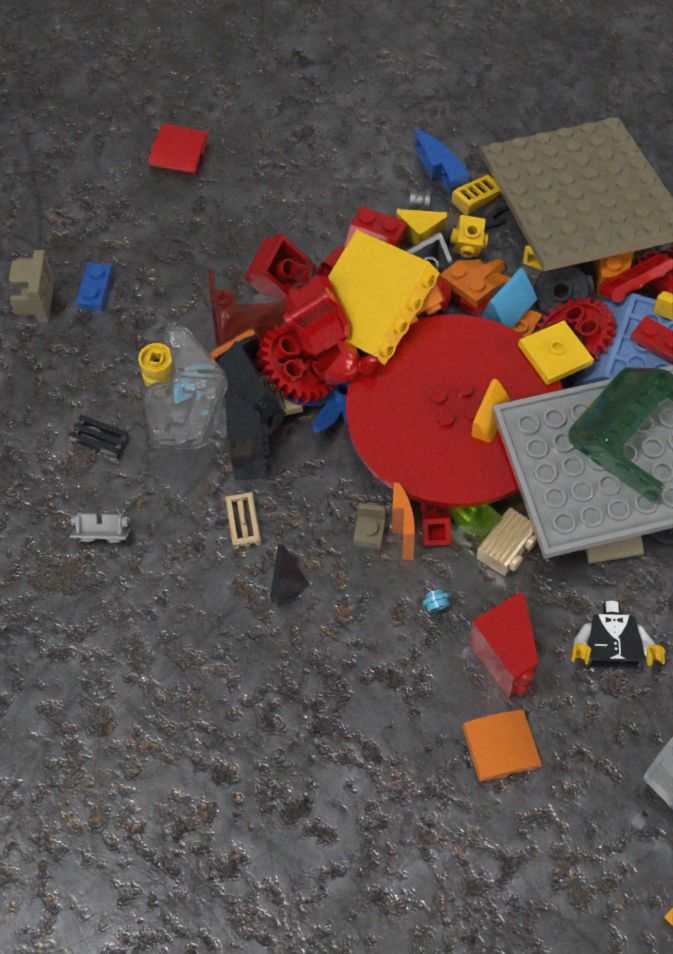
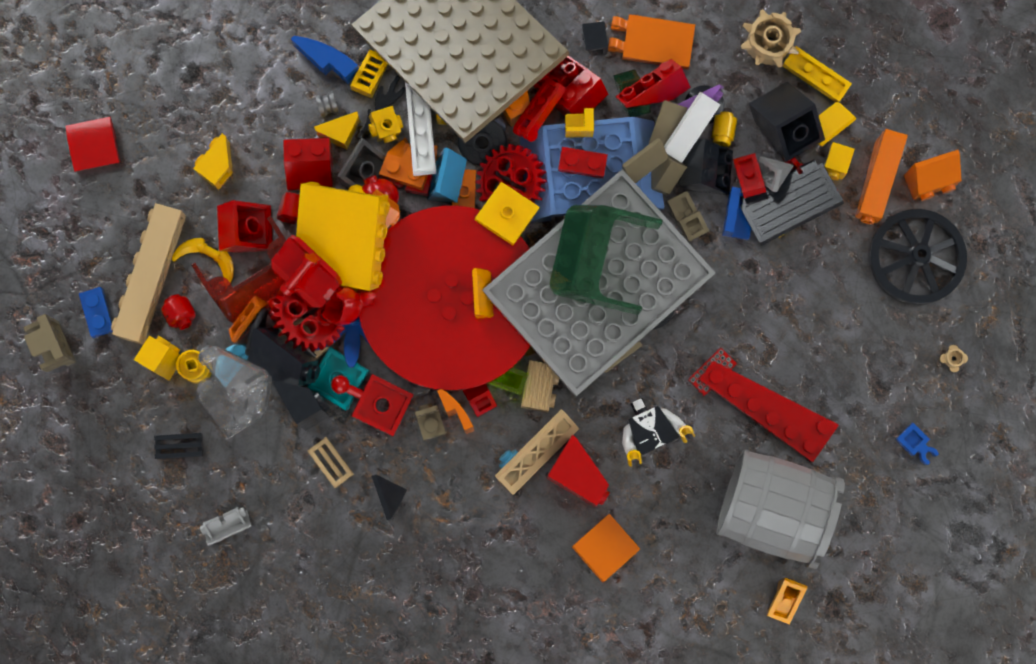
camera: 30 degrees left, 20 degrees up
none -> tan brick [111,203,186,345]
none -> yellow brick [134,335,180,381]
none -> red head [161,294,196,330]
none -> yellow piece [172,238,234,289]
none -> yellow slope [193,133,233,190]
none -> teal plate [307,347,370,411]
none -> red plate [331,374,414,436]
none -> white tile [405,82,436,176]
none -> tan fence [495,409,579,495]

